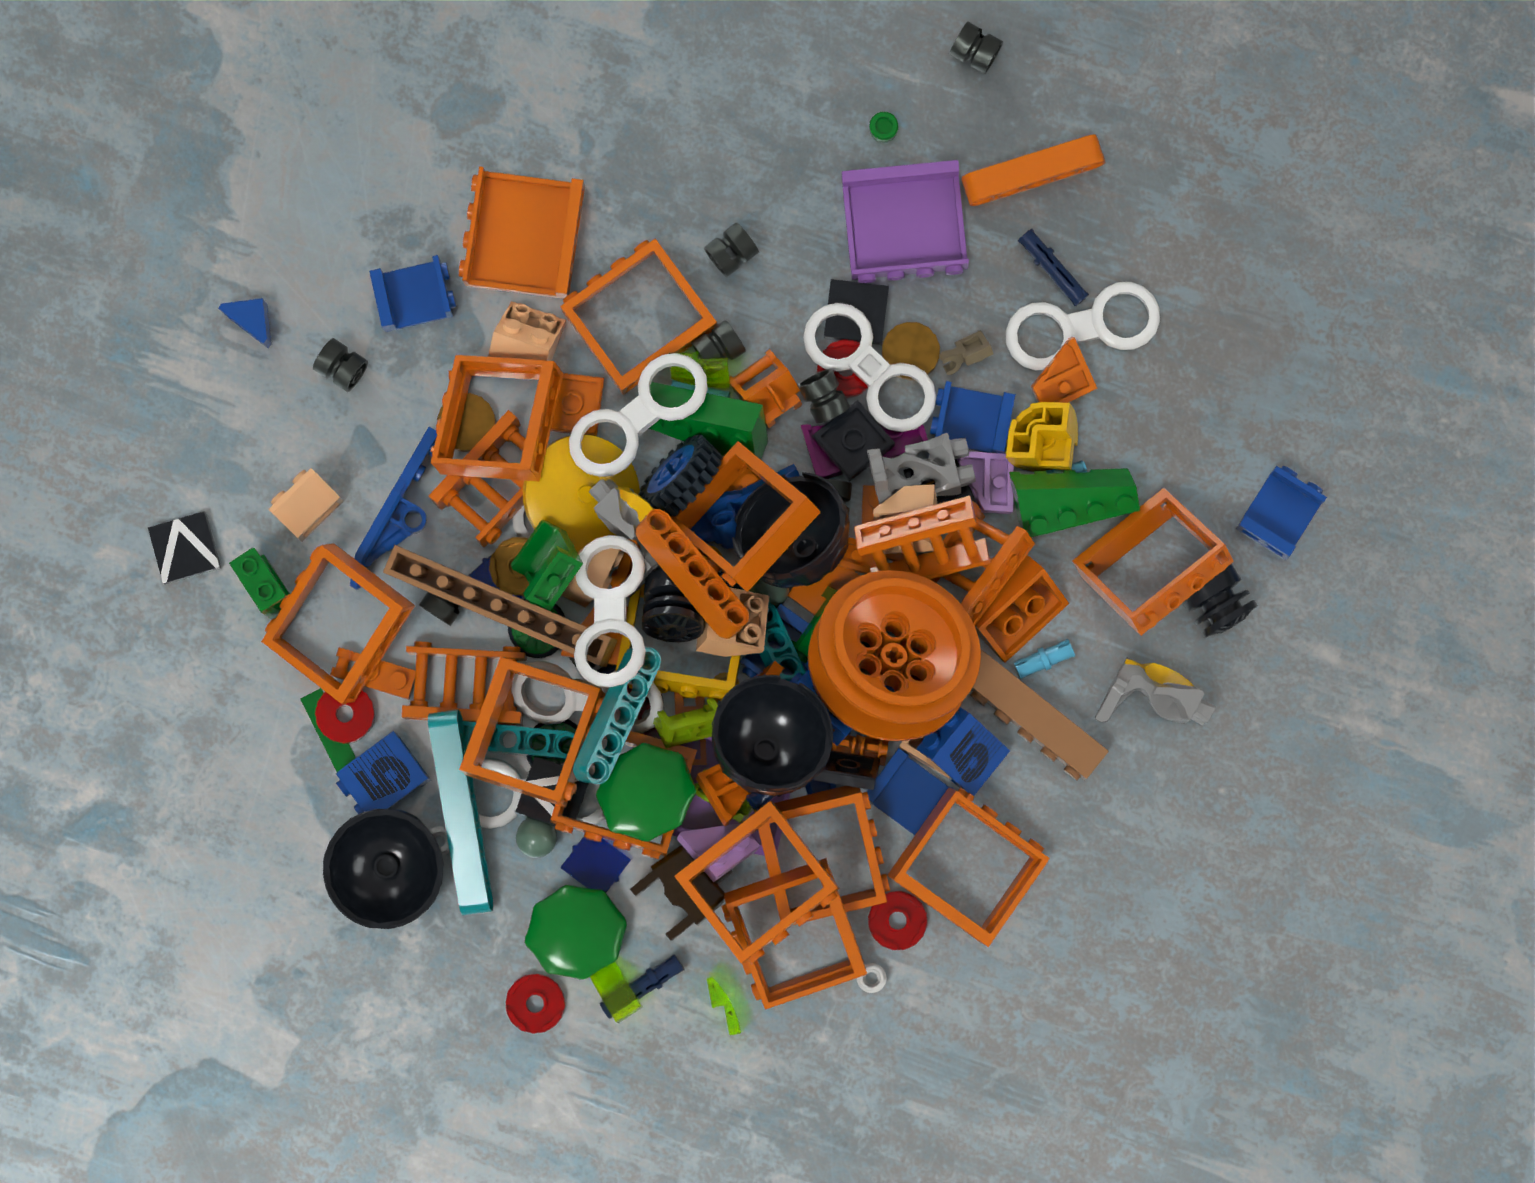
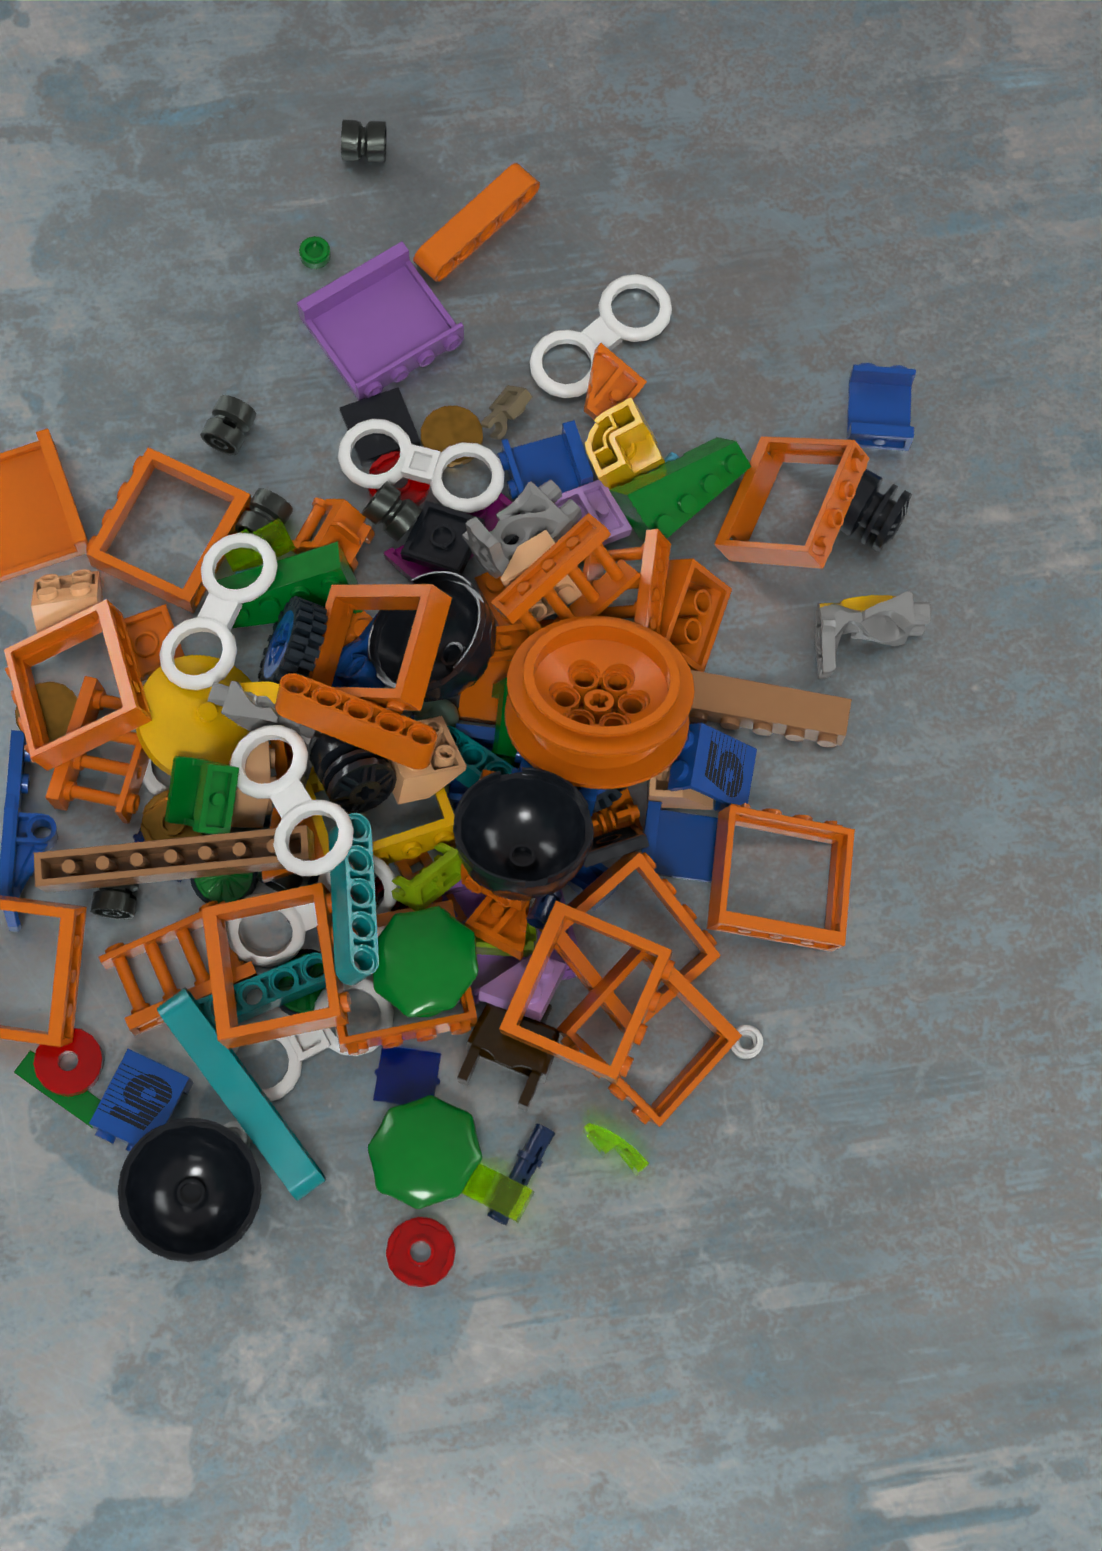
camera: 40 degrees left, 10 degrees down
orange plate [330,647,415,700] -> none
black tile [515,756,591,827] -> none
sand green piece [516,817,557,858] -> none
red tile [868,891,927,950] -> none
medium azure pin [1014,639,1075,679] -> none
dark blue pin [1018,229,1089,307] -> none

